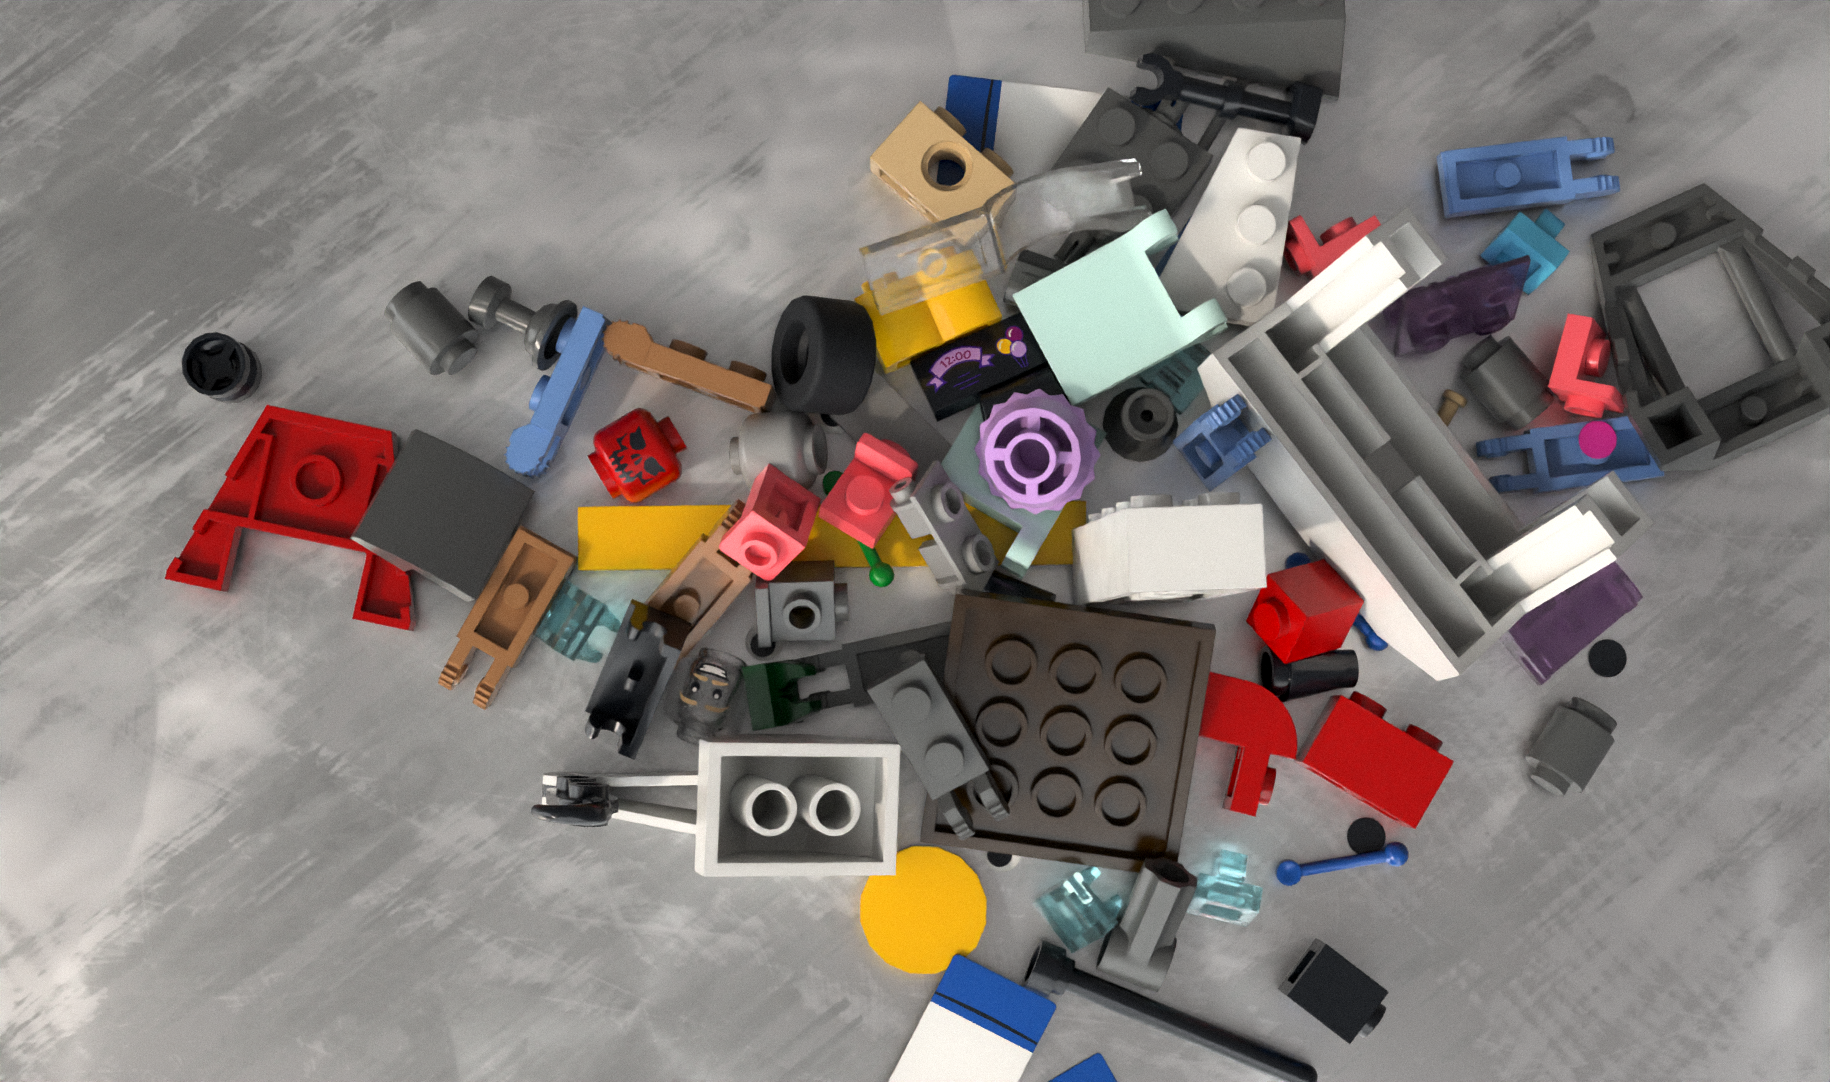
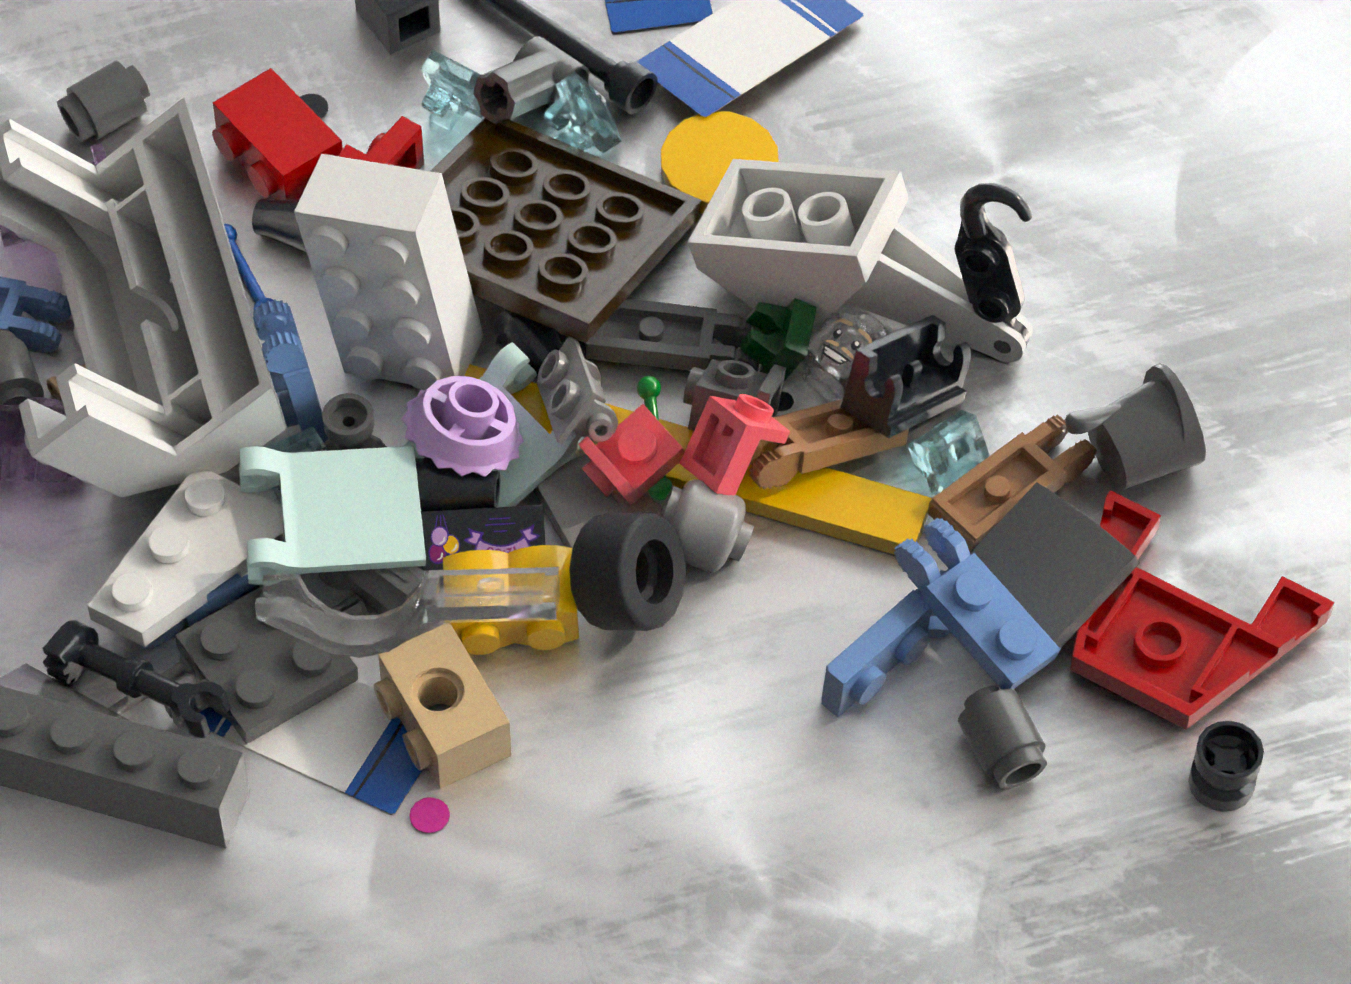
camera: 160 degrees left, 30 degrees down
dark grey piece [468,276,578,371] -> none
red head [587,408,688,503] -> none
medium nougat hinge [601,319,777,414] -> none
dark grey hinge [867,653,1011,841] -> none
red brick [1246,559,1364,664] -> none
blue hinge [1275,842,1409,886] -> none
coral bracket [1283,215,1381,282] -> none
none -> dark pink sticker [410,797,450,833]
none -> medium blue hinge [894,518,1061,689]
none -> dark grey hat [1065,363,1206,491]

